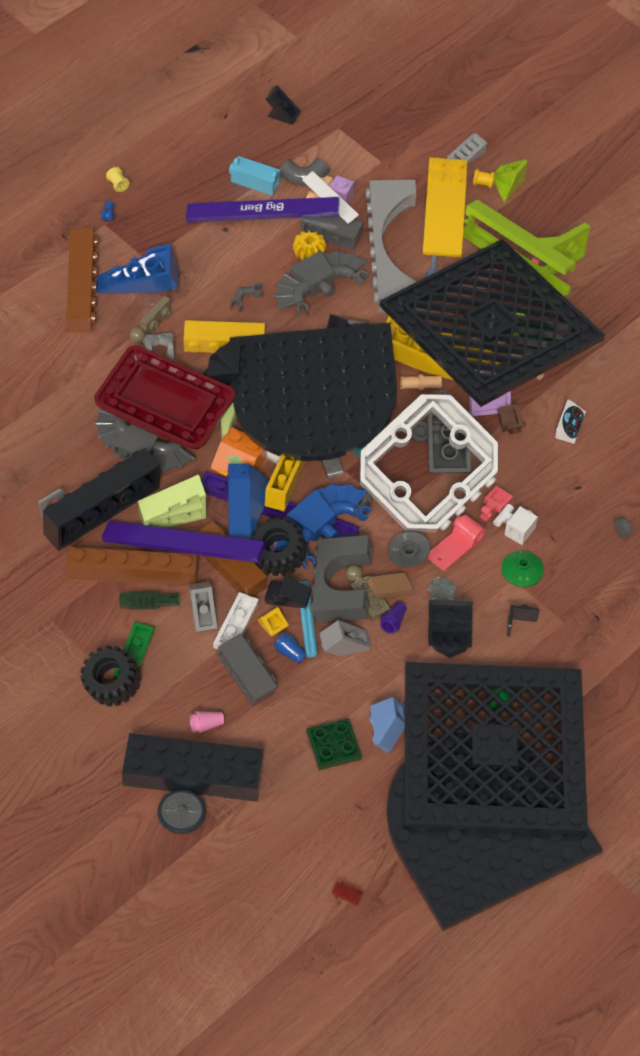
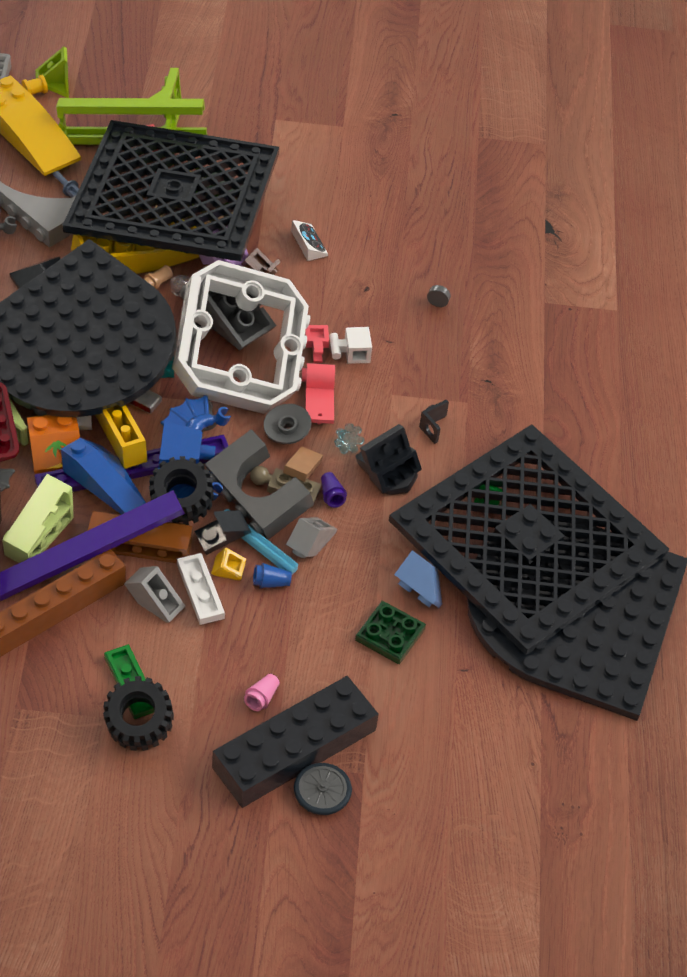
camera: 45 degrees left, 5 degrees down
clear green hinge [119,590,179,610] -> none
dark grey brick [216,633,277,707] -> none
clear red pin [332,881,363,906] -> none
green dish [501,550,544,587] -> none

